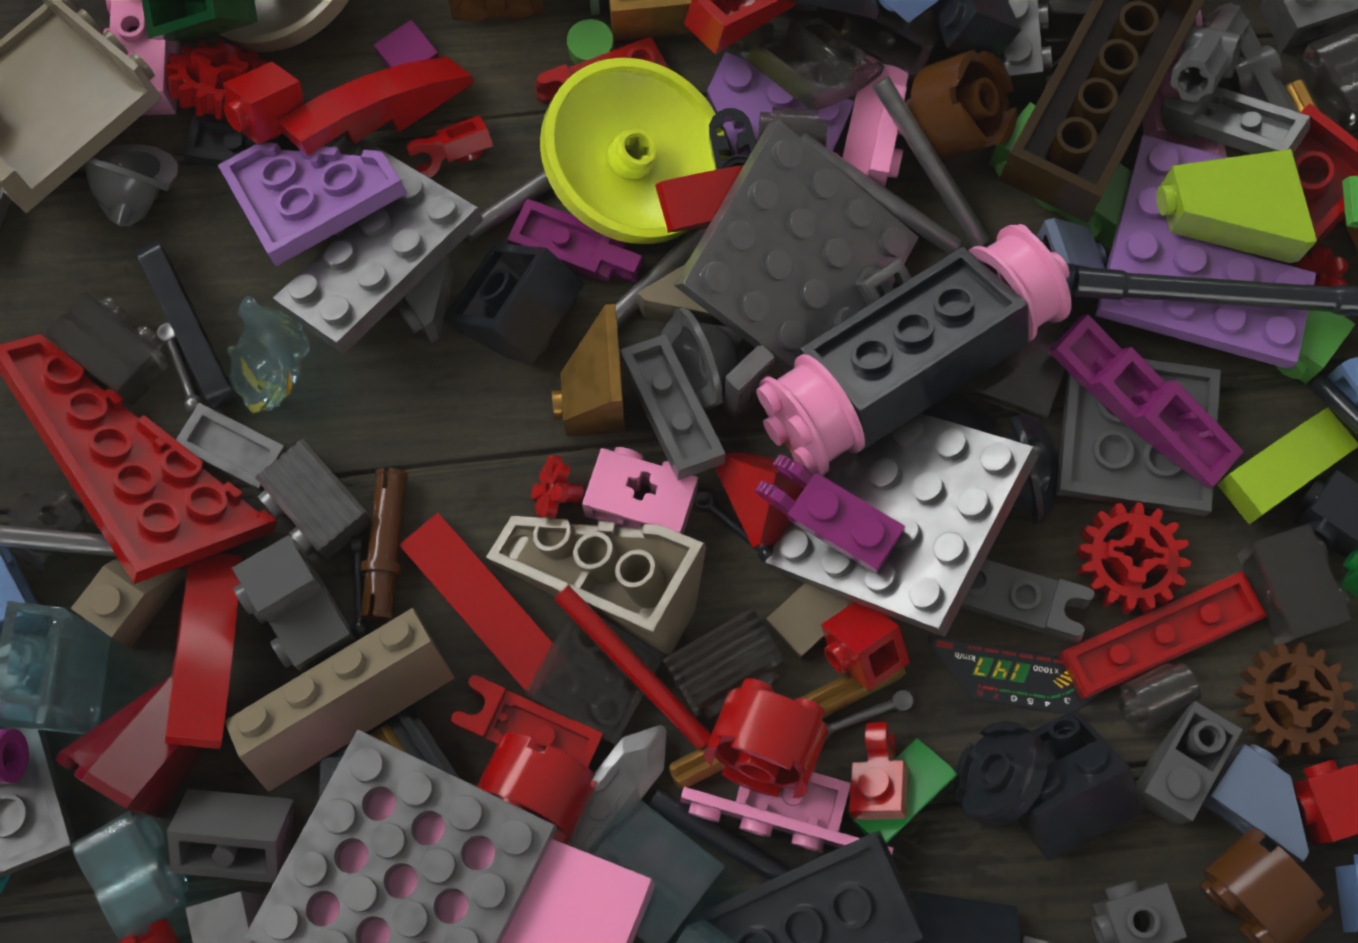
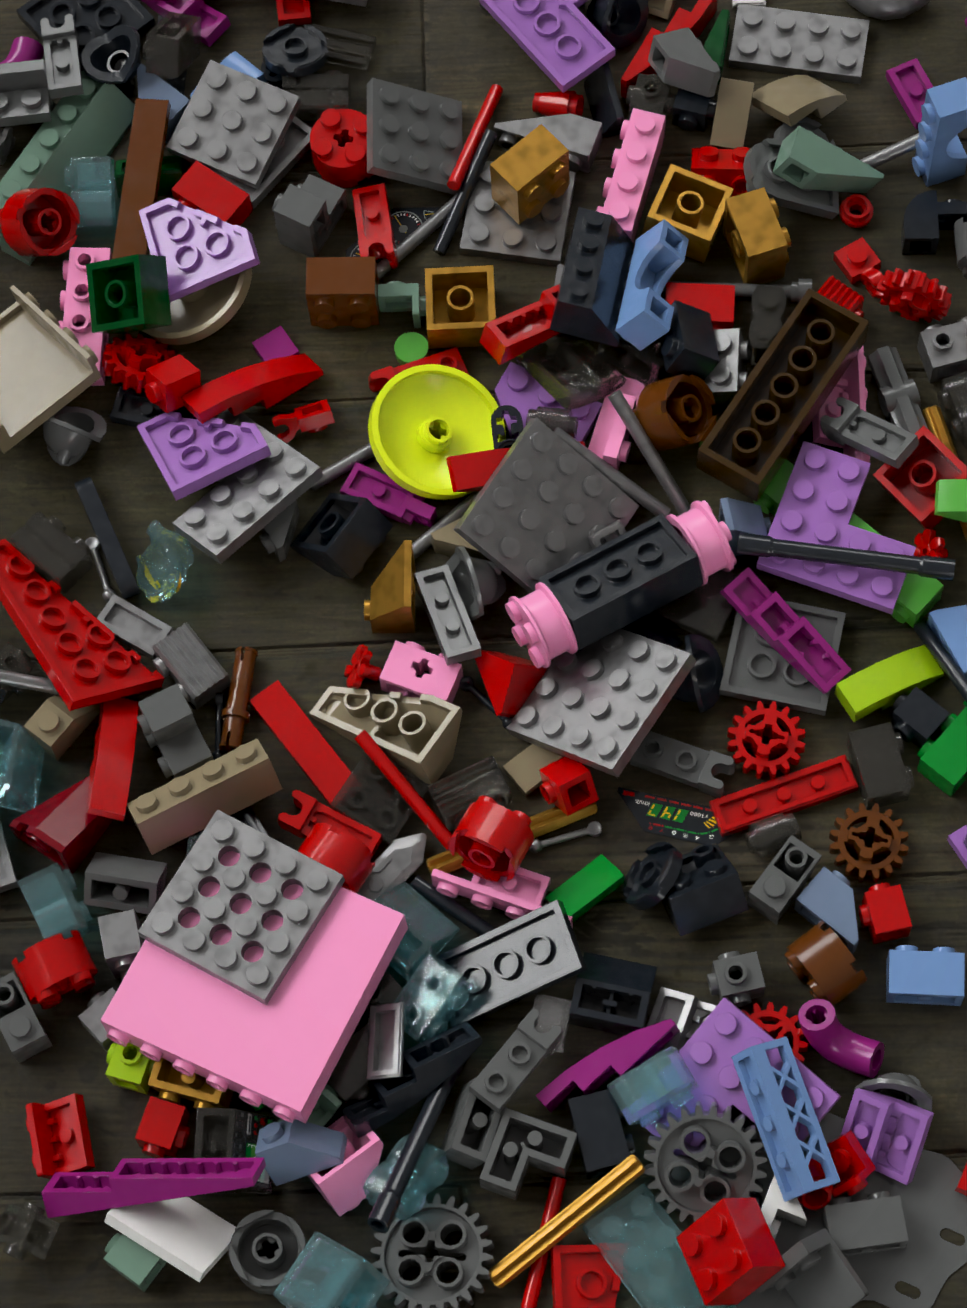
camera: 10 degrees right, 5 degrees down
flat silver tile [723,345,775,422] -> none
magenta hinge [755,454,905,574] -> none
red plate [849,722,909,820] -> none
lime slope [1156,149,1317,263] -> none
dark grey piece [1170,4,1251,102] -> none

